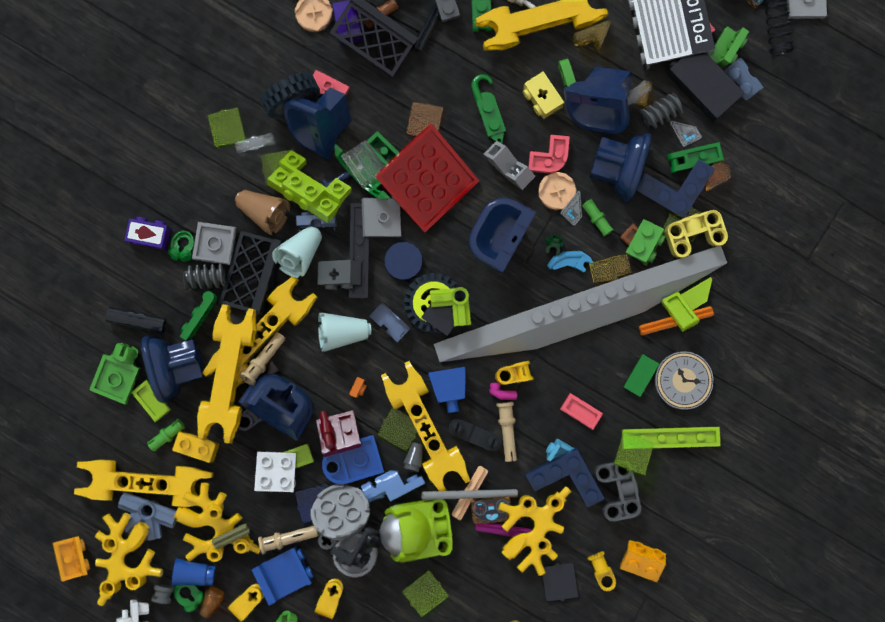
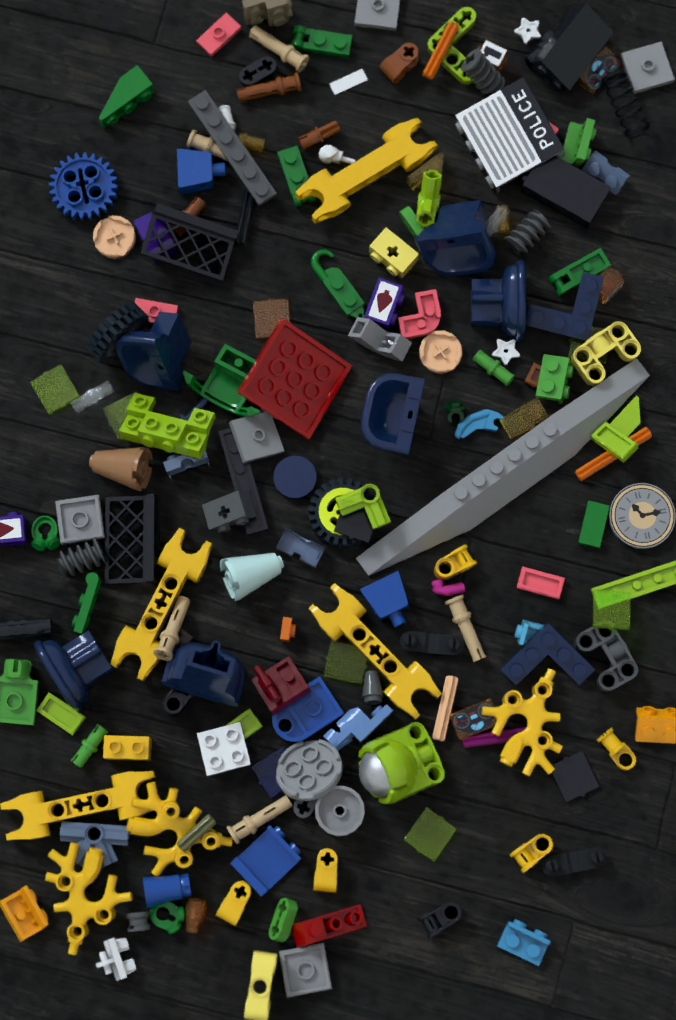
camera: 15 degrees left, 5 degrees down
yellow piece [197,304,257,444] -> none
light aqua cone [272,226,322,278] -> none
black bracket [330,527,381,568] -> none
clear panel [341,140,384,188] -> none
light grey piece [422,489,518,500] -> none
light grey sticker [561,191,582,226] -> none
light grey sticker [670,121,701,147] -> none
none -> brick [364,278,405,331]
none -> lime piece [416,170,442,227]
none -> white plate [492,339,520,366]

